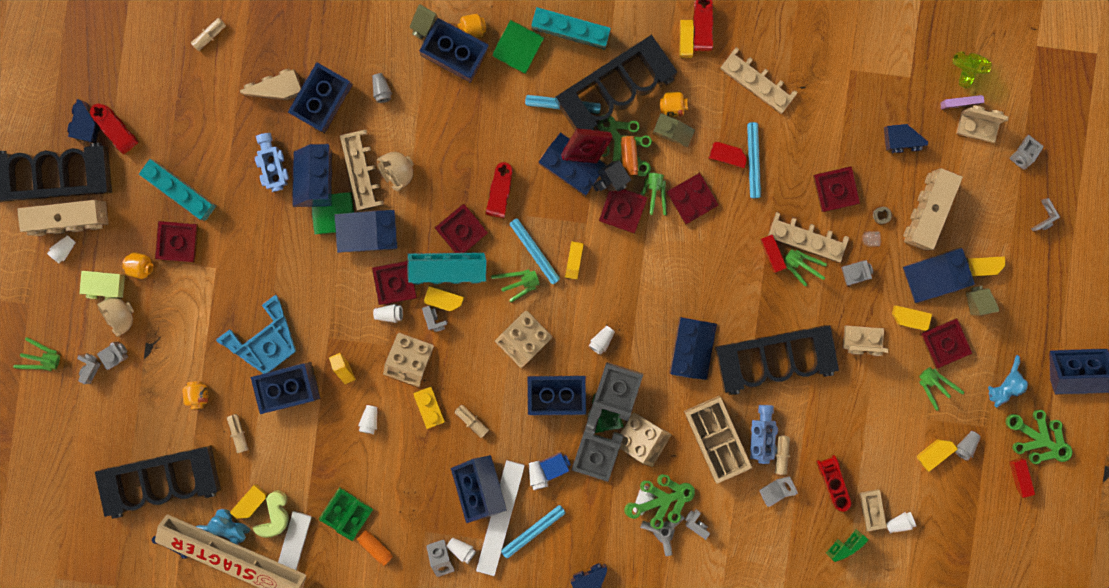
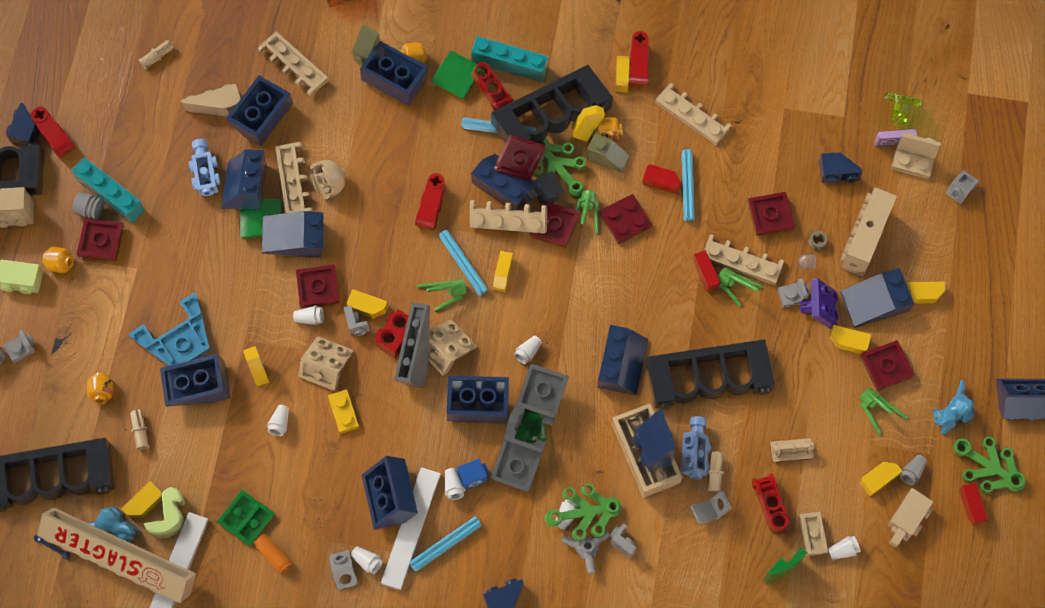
camera: 10 degrees right, 20 degrees down
tan cylinder [97,298,134,337] -> none
light grey cone [372,73,392,103] -> none
teal brick [407,253,487,284] -> none
dark red plate [434,204,488,253] -> none
tan axle [455,405,489,438] -> none
tan bracket [620,413,672,467] -> none
orange piece [621,136,639,176] -> none
tan bracket [843,326,889,356] -> none
olive slope [966,286,999,315] -> none
light grey bracket [1031,198,1060,231] -> none
none -> light grey piece [72,192,104,220]
none -> tan hinge [258,31,329,97]
none -> red brick [375,309,409,359]
none -> dark grey slope [394,303,430,388]
none -> tan hinge [469,200,547,233]
none -> red piece [472,62,514,111]
none -> yellow piece [571,105,605,142]
none -> dark blue slope [633,409,676,472]
none -> tan hinge [770,438,814,462]
none -> dark purple plate [800,278,839,329]
none -> tan hinge [887,488,933,548]

